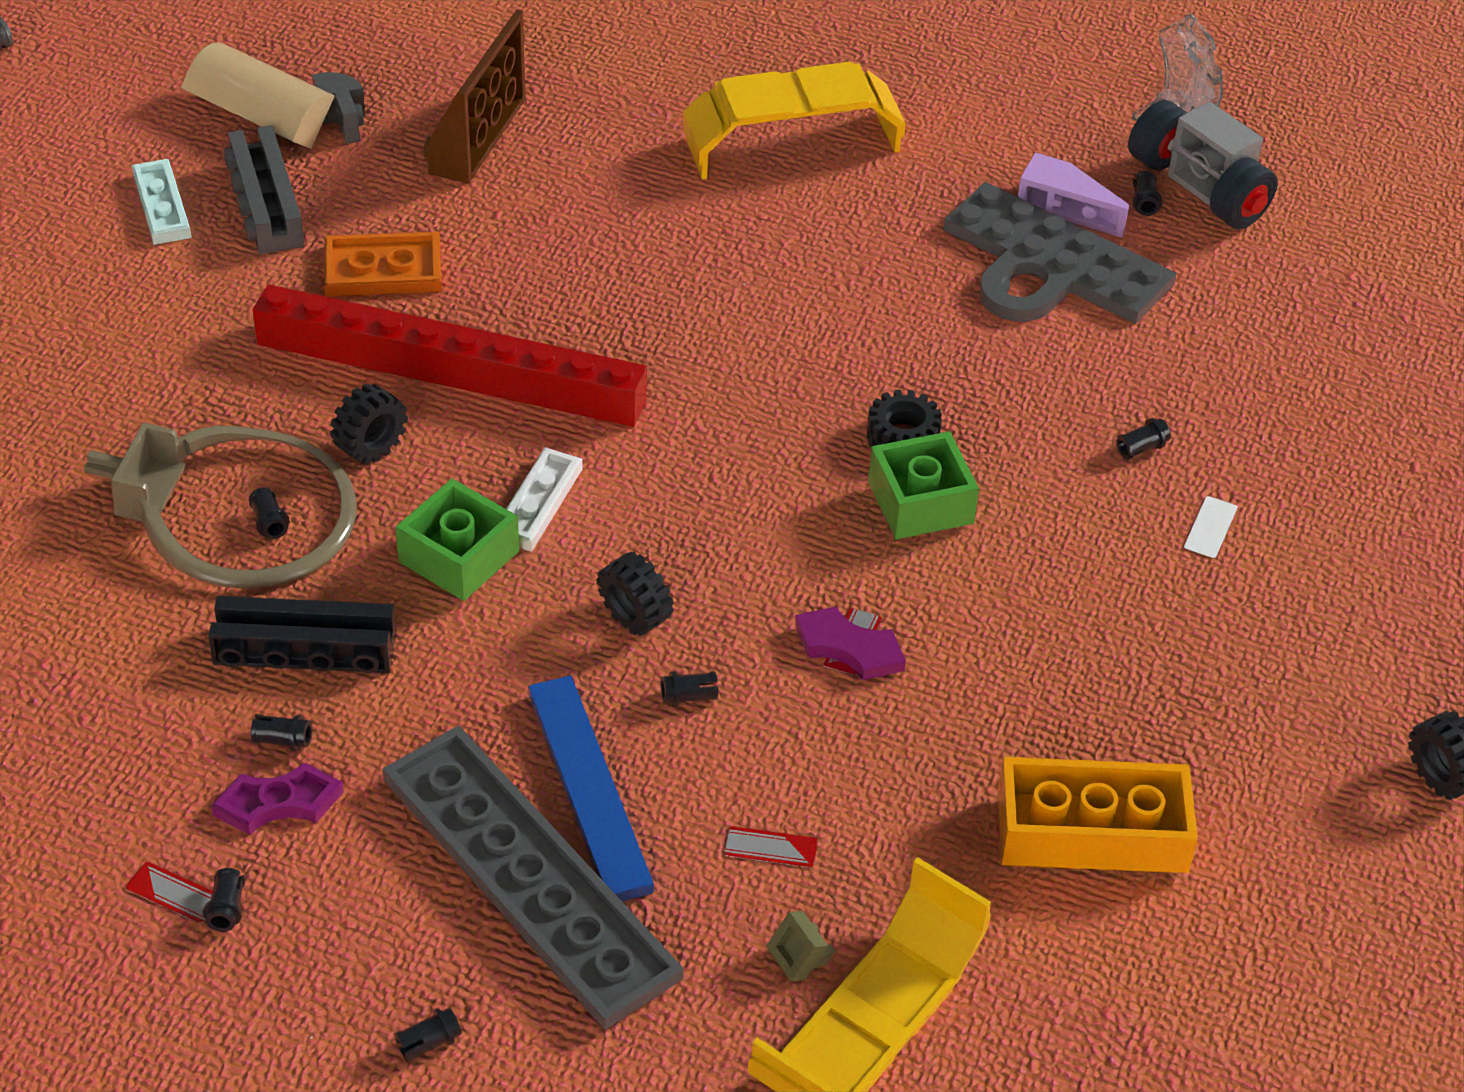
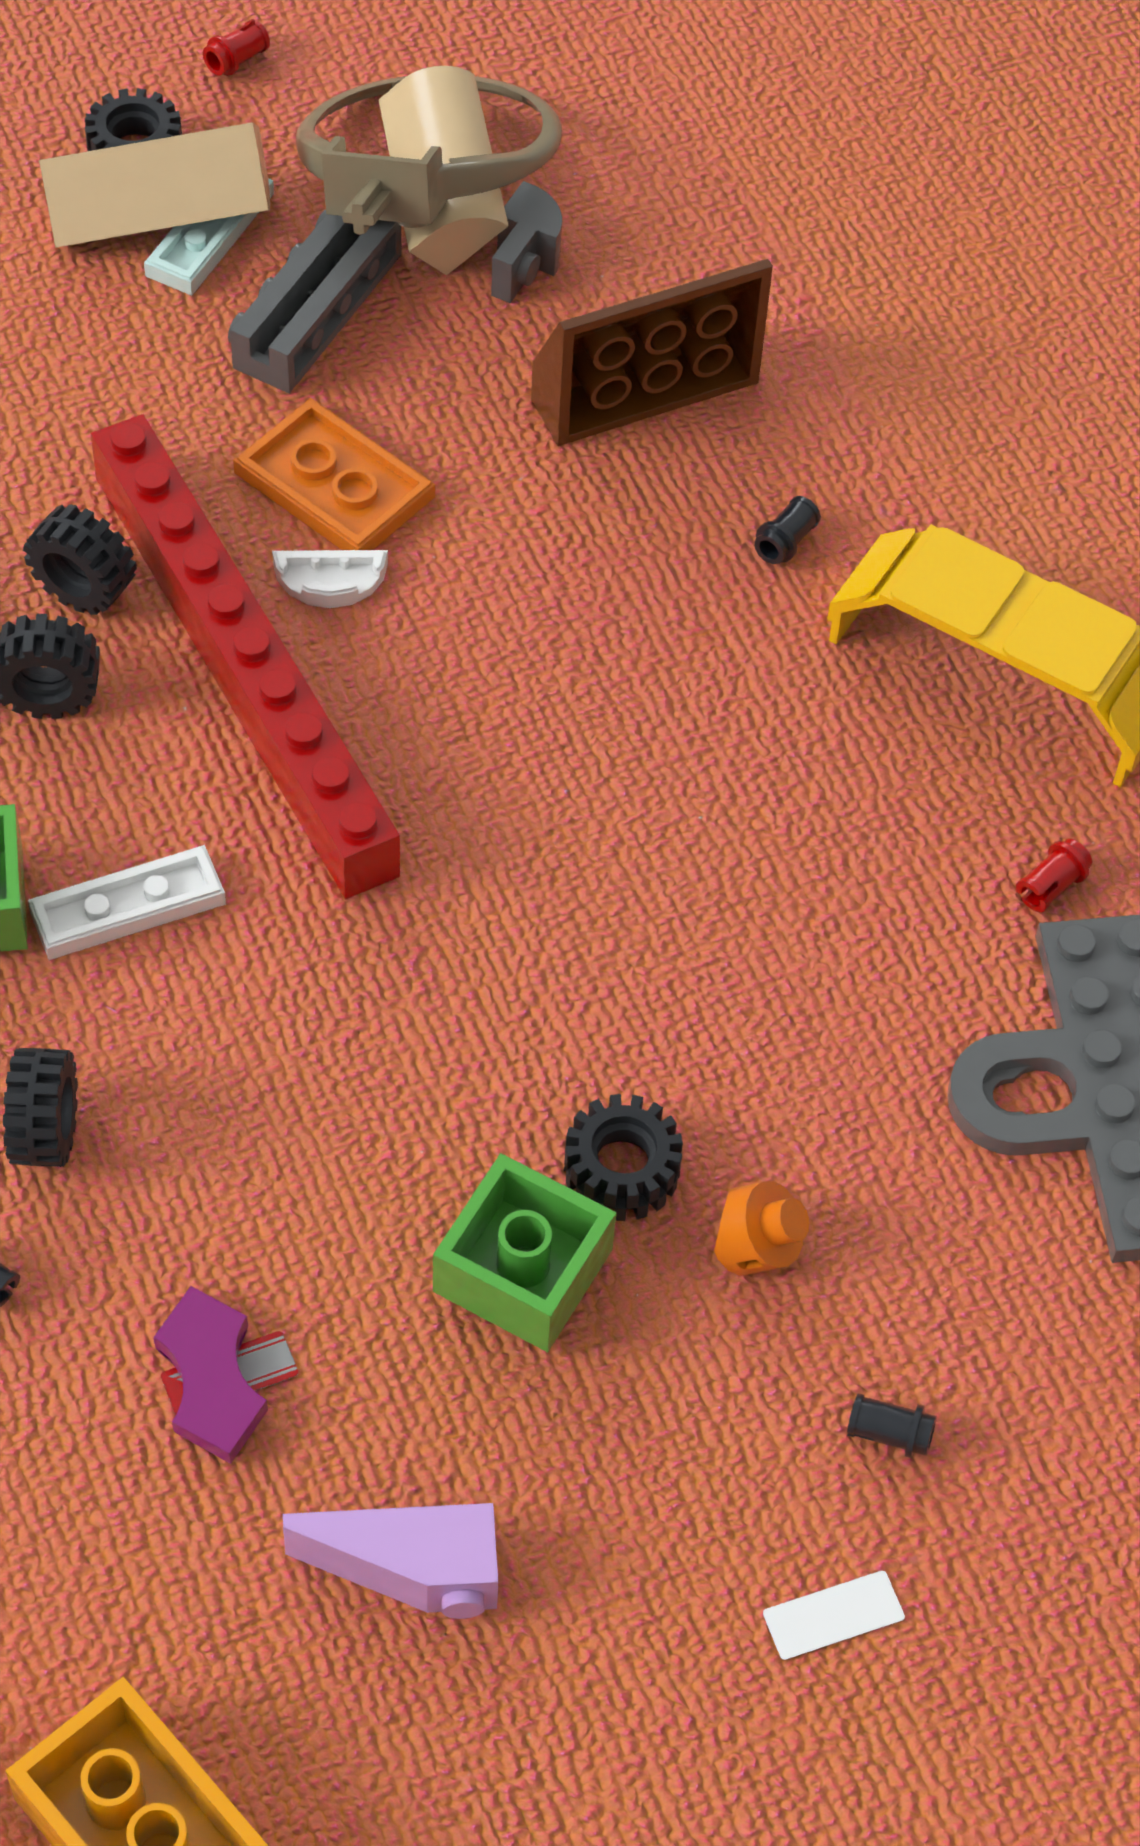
camera: 45 degrees right, 10 degrees up
none -> black tyre [23,504,137,615]
none -> tan brick [39,122,270,248]
none -> black tyre [85,88,182,151]
none -> red pin [203,19,270,76]
none -> white tile [272,550,388,608]
none -> lavender slope [283,1503,498,1619]
none -> dark tan brick [296,76,562,235]
none -> orange piece [714,1181,810,1276]
none -> black pin [754,496,821,564]
none -> red pin [1016,838,1093,913]

